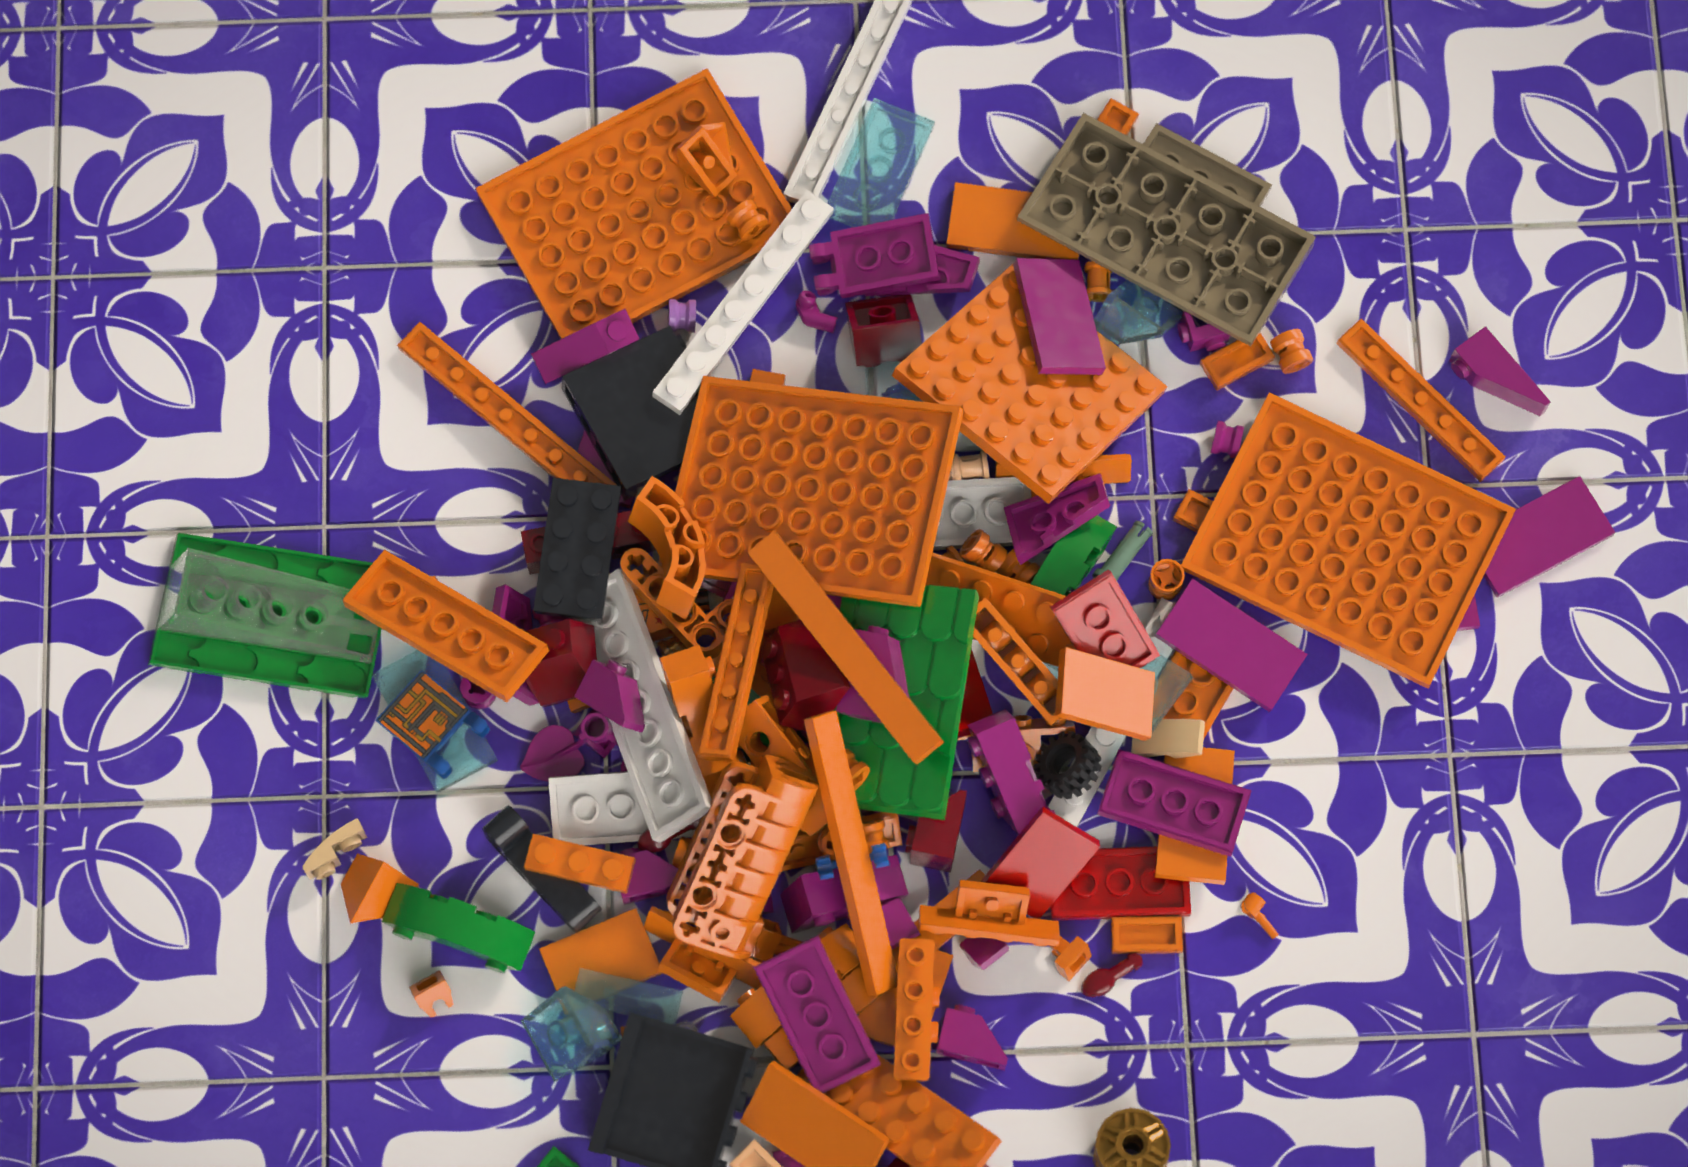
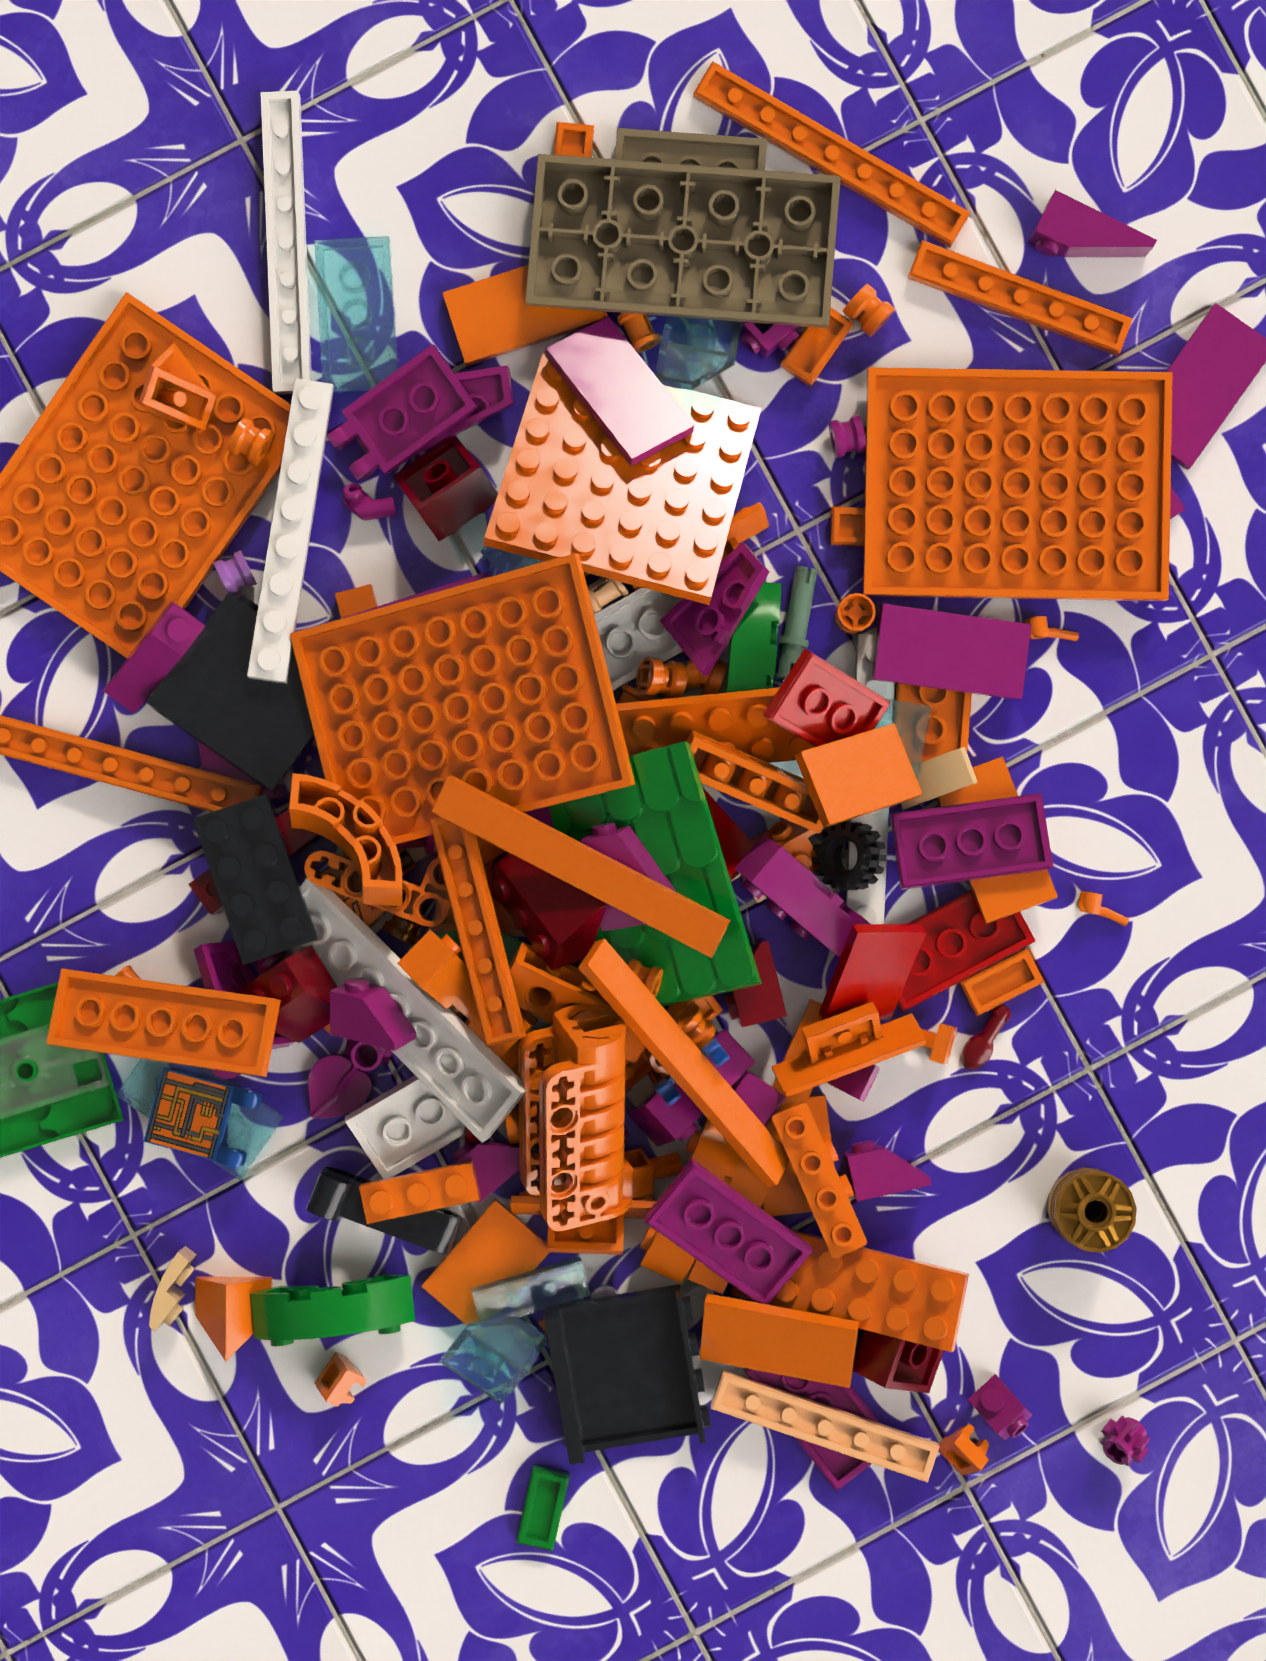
camera: 25 degrees left, 15 degrees up
none -> orange tile [693,61,971,248]
none -> orange hand [1025,616,1079,642]

